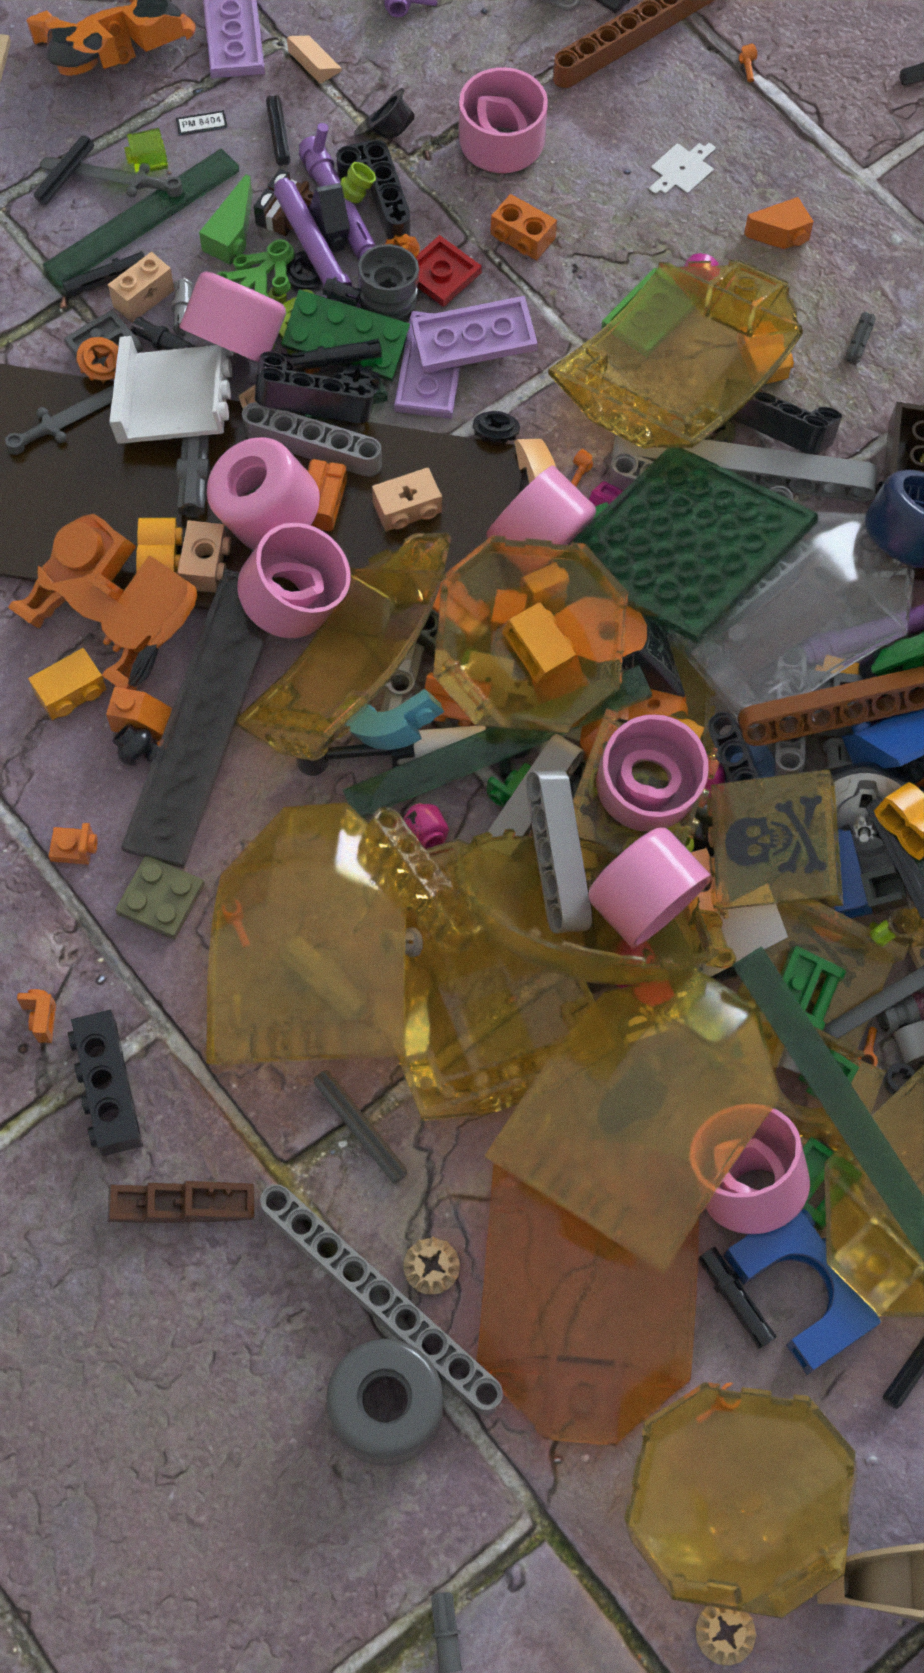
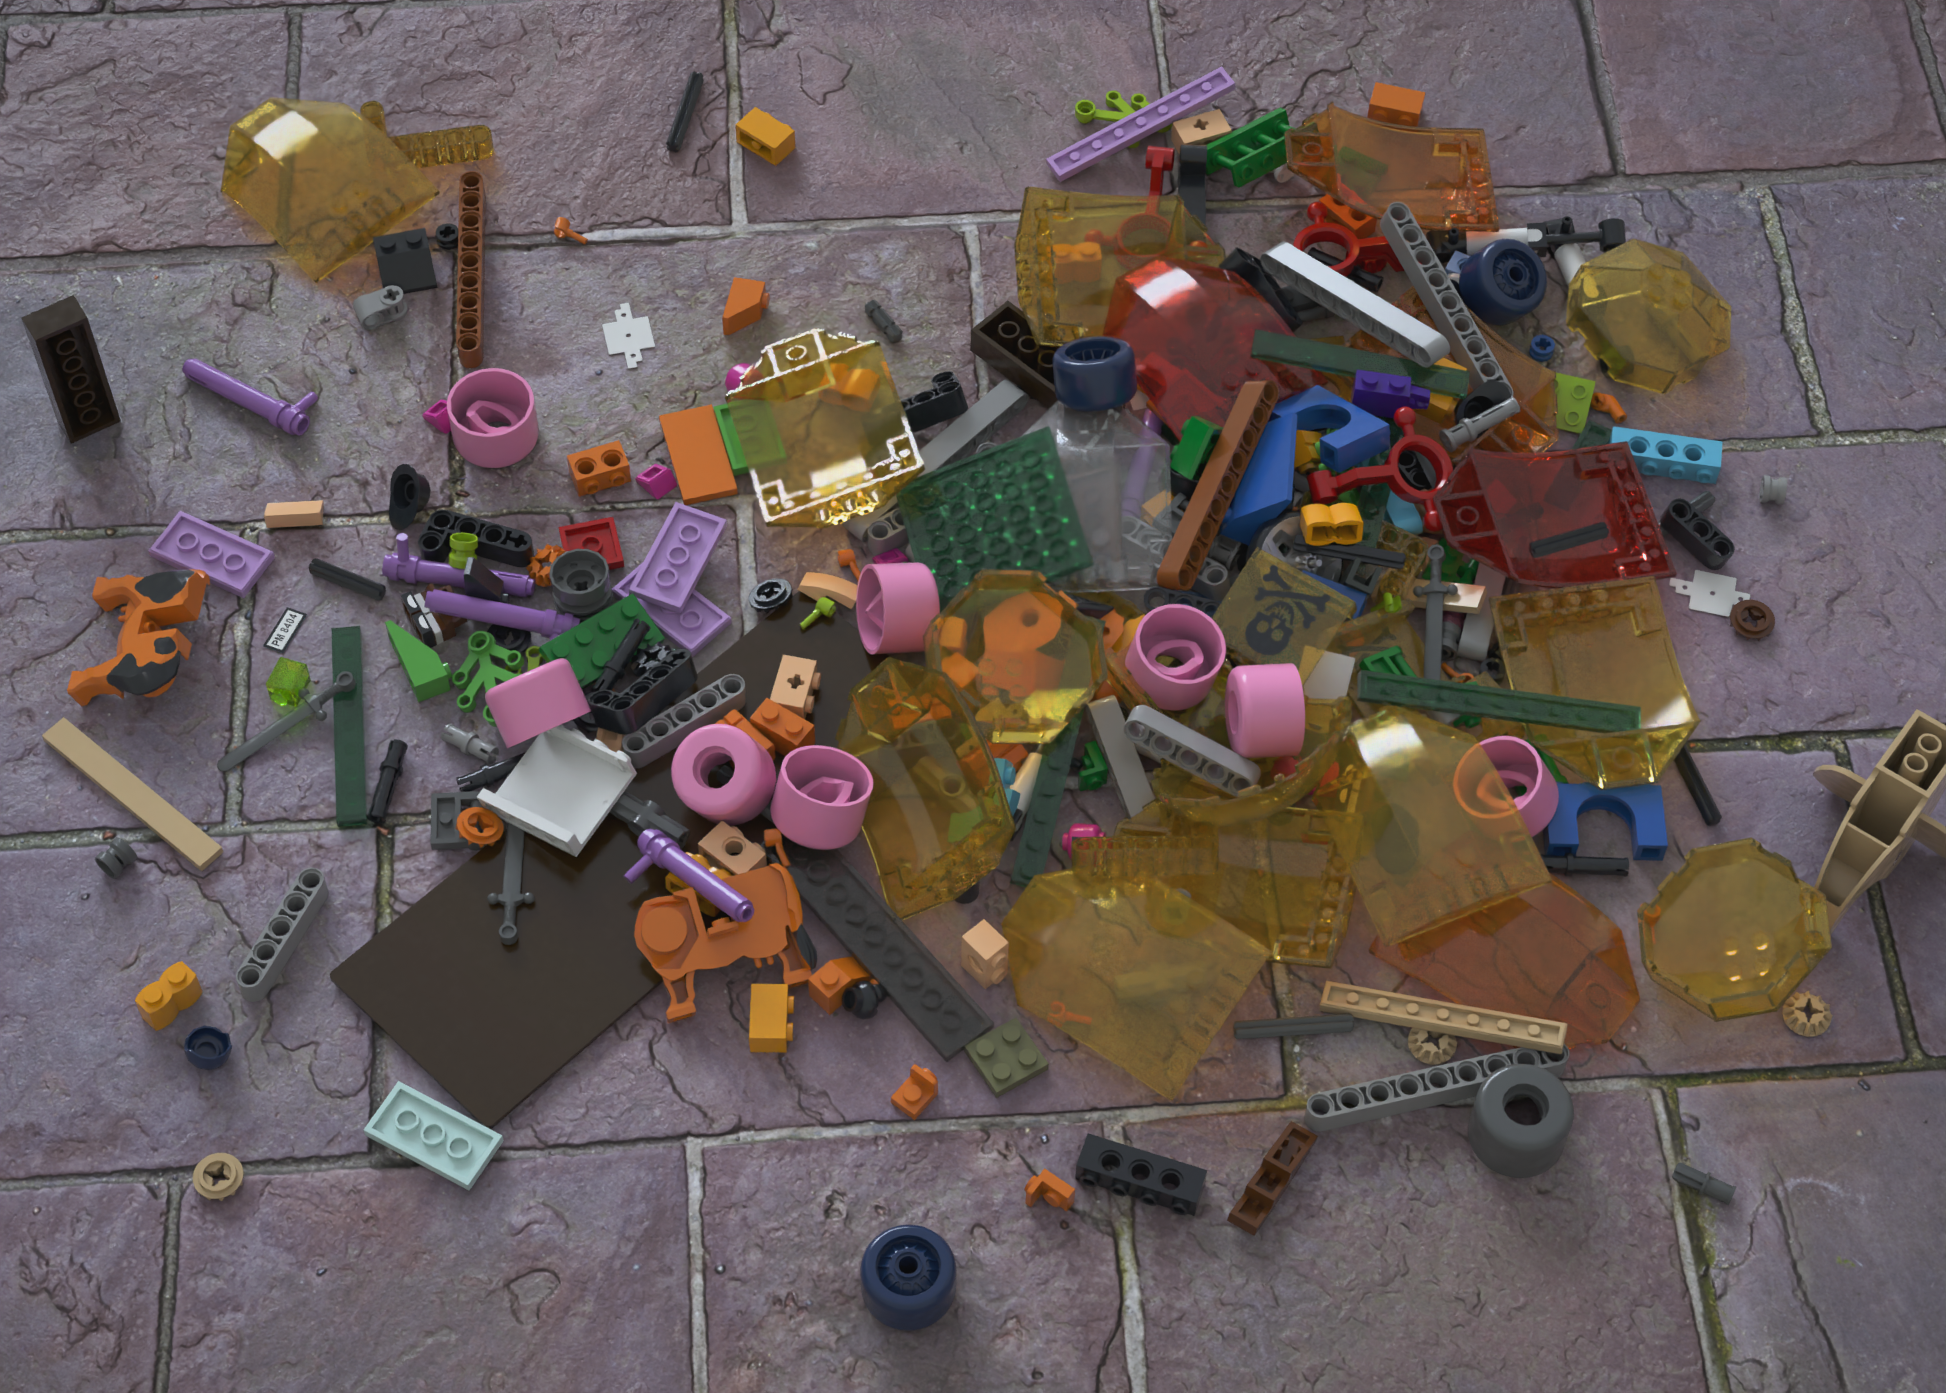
camera: 55 degrees left, 10 degrees down
black axle [34,136,95,205] -> none
light nougat brick [108,252,175,323] -> none
black pin [322,277,362,307] -> none
light orange brick [502,602,576,684] -> none
none -> medium lavender cylinder [624,829,754,922]
none -> dark pink slope [635,464,677,499]
none -> orange tile [659,404,738,505]
none -> orange brick [750,698,815,757]
none -> orange hand [764,828,791,868]
none -> lime hand [799,597,836,629]
none -> light nougat brick [961,919,1009,989]
none -> tan tile [1320,981,1568,1054]

